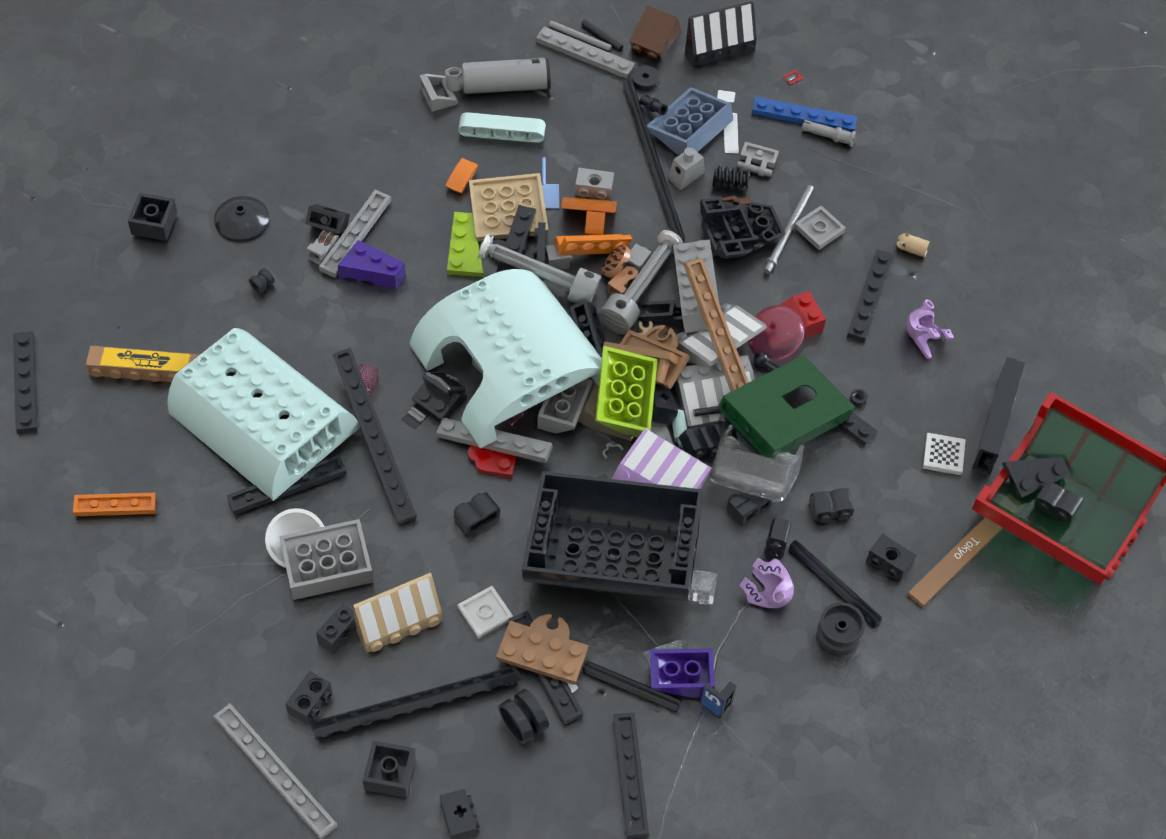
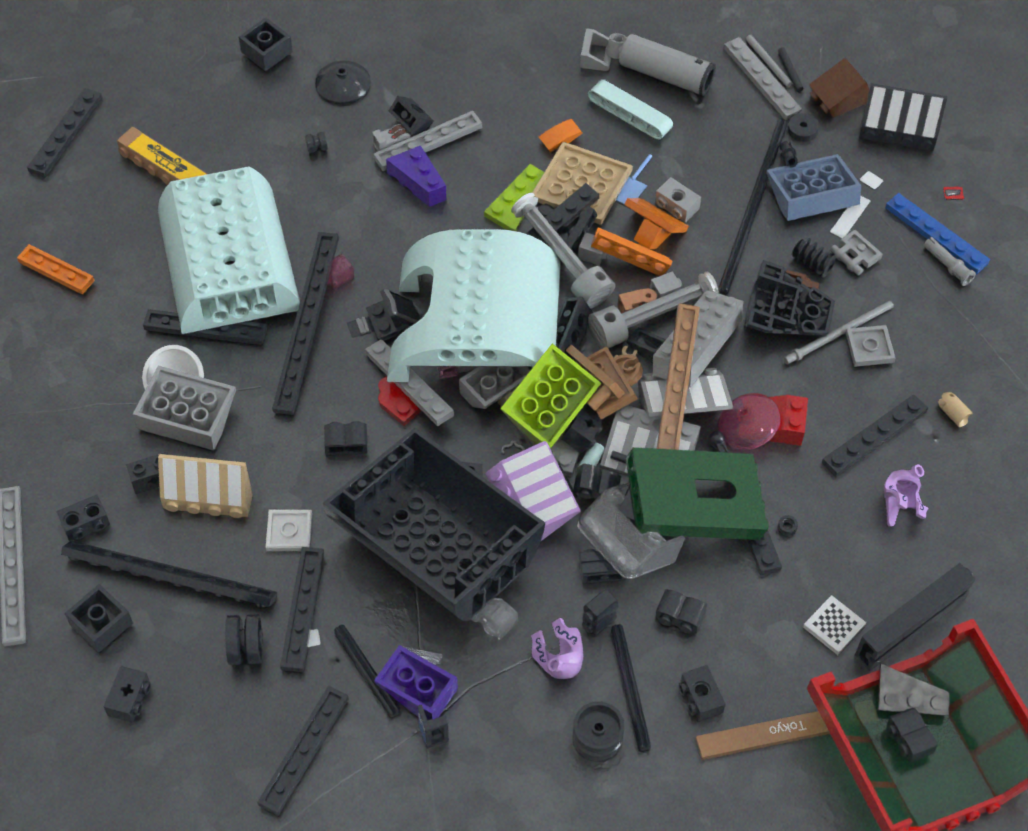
camera: 35 degrees right, 0 degrees up
medium nougat plate [496,614,589,685] -> none
nougat tile [602,244,631,278] -> none
light grey torso [668,148,705,190] -> none

